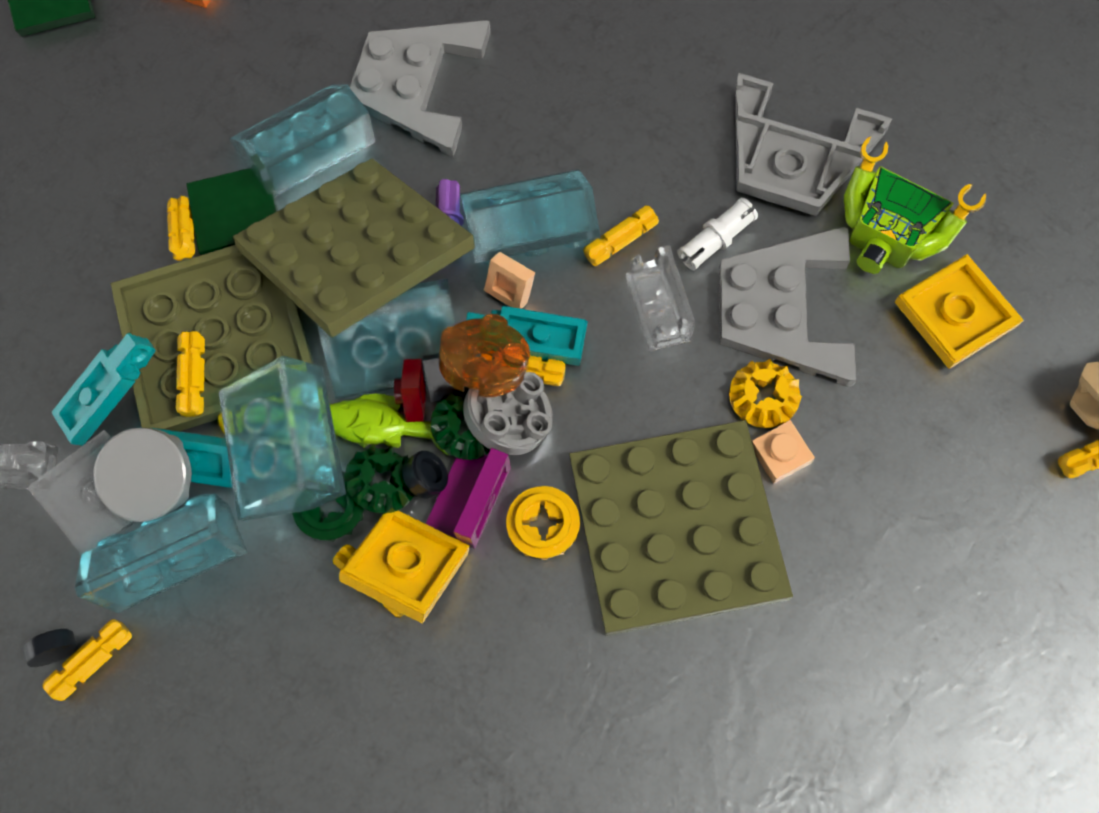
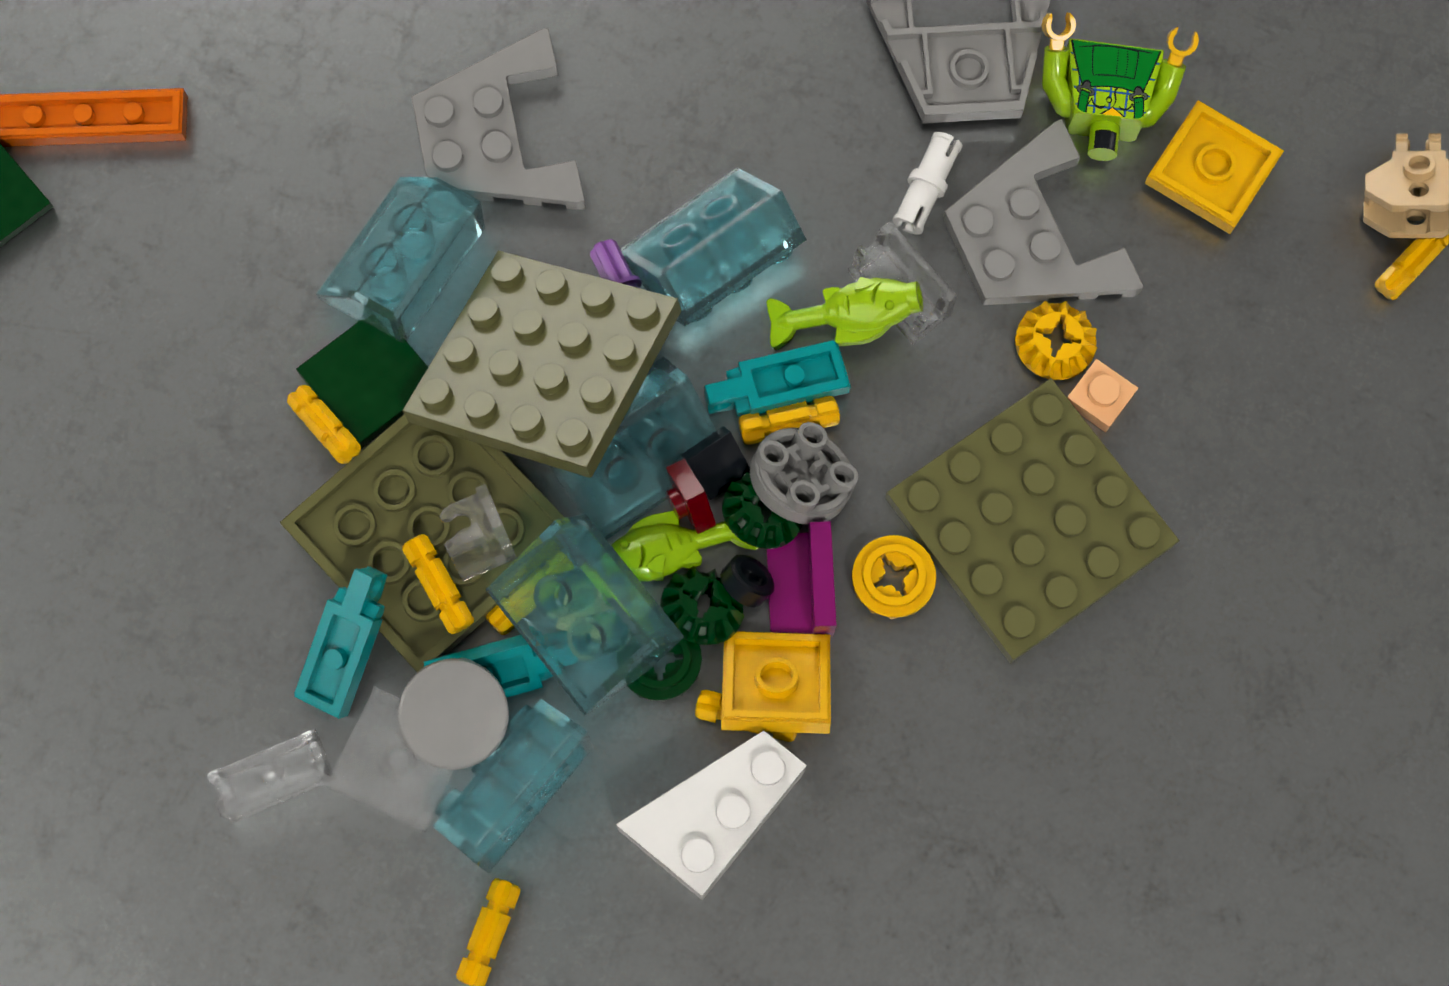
camera: 30 degrees left, 5 degrees up
black tile [23,629,78,667] -> none
clear orange plate [438,314,530,397] -> none
light nougat plate [484,252,535,309] -> none
yellow axle [583,205,659,266] -> none
none -> clear hinge [439,484,517,582]
none -> white wedge [616,731,807,900]
none -> lime animal [766,277,924,350]

